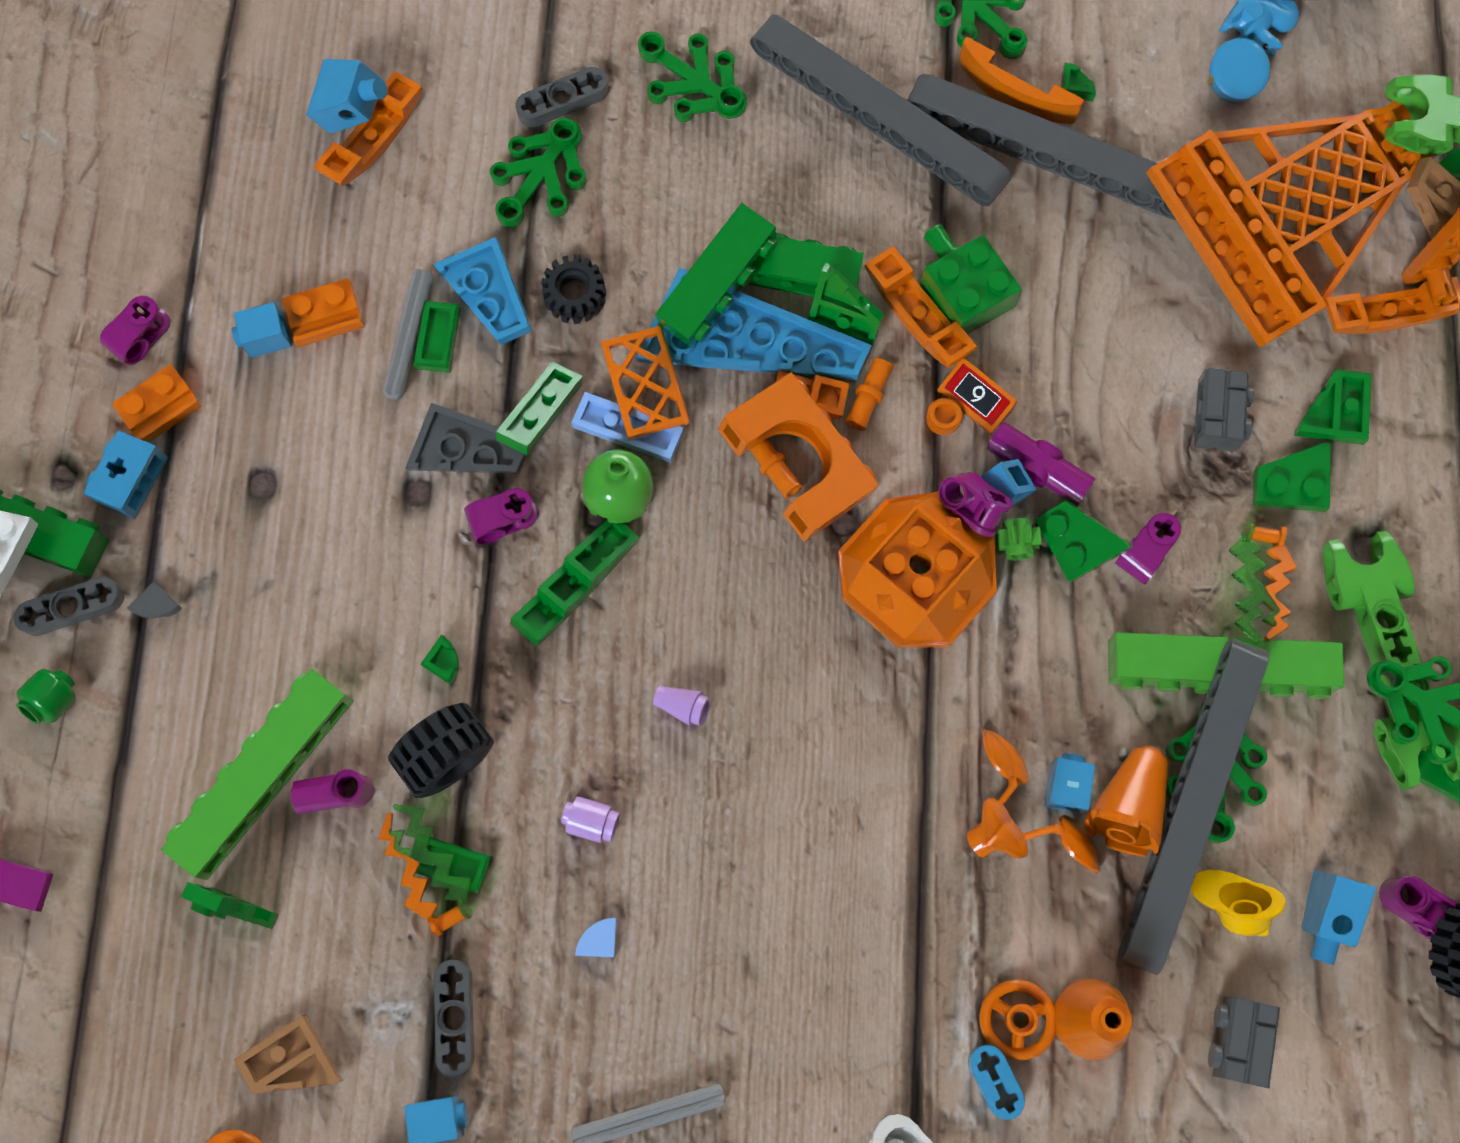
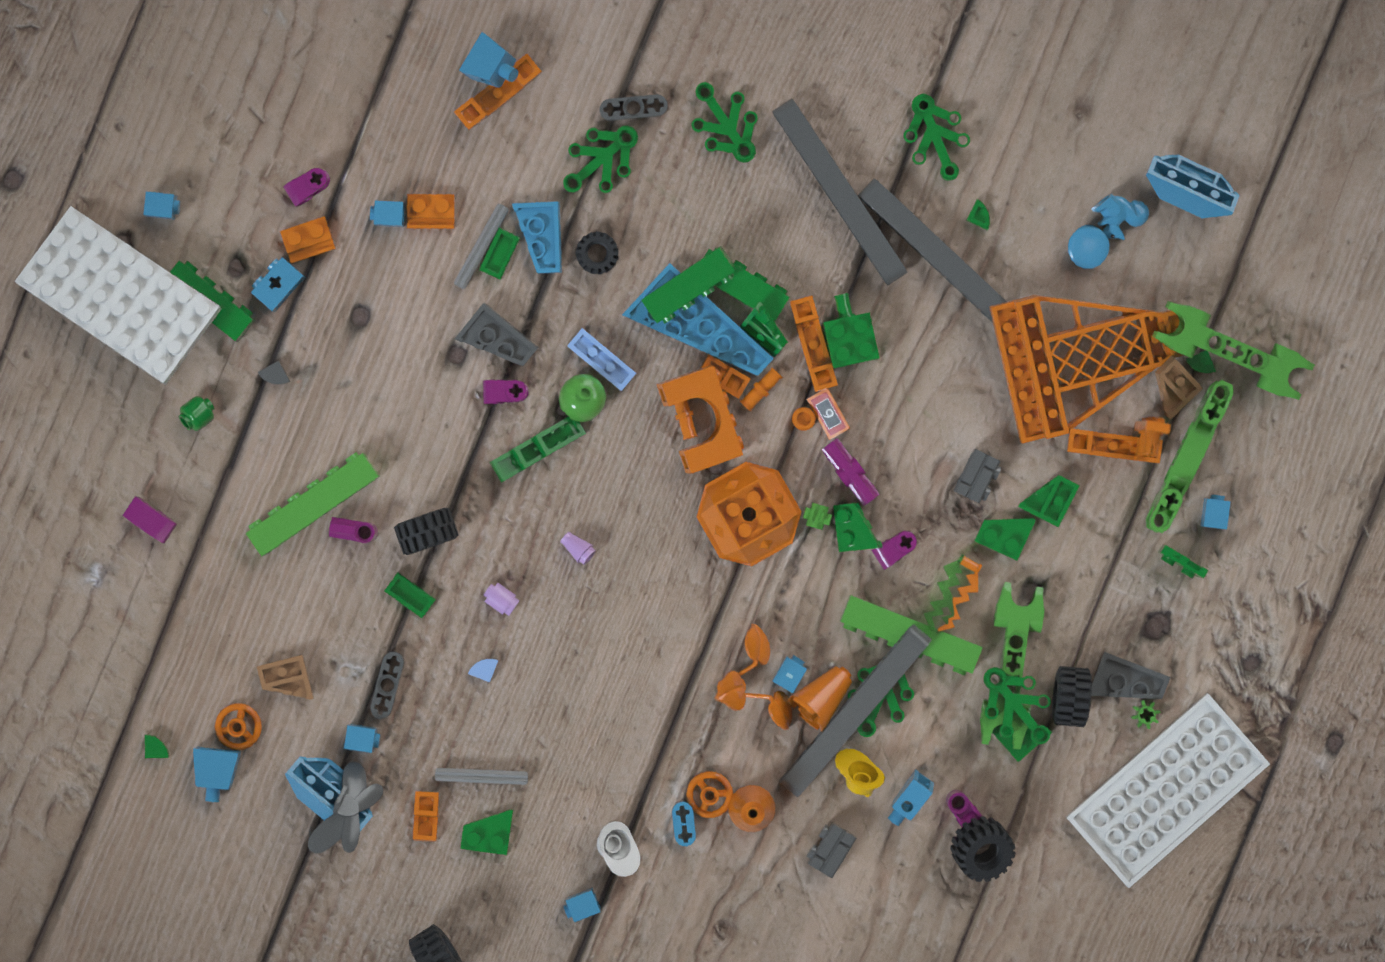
camera: 20 degrees right, 15 degrees up
dark grey beam [13,577,124,636] -> none
green wing [181,882,279,929] -> none
piece [378,804,473,936] -> none
green tile [420,634,459,686] -> none
plate [496,362,583,455] -> none
orange window [601,325,690,440] -> none
magenta piece [938,472,1013,537] -> none
orange slope [959,36,1084,123] -> none
dark azure brick [981,459,1037,507] -> none

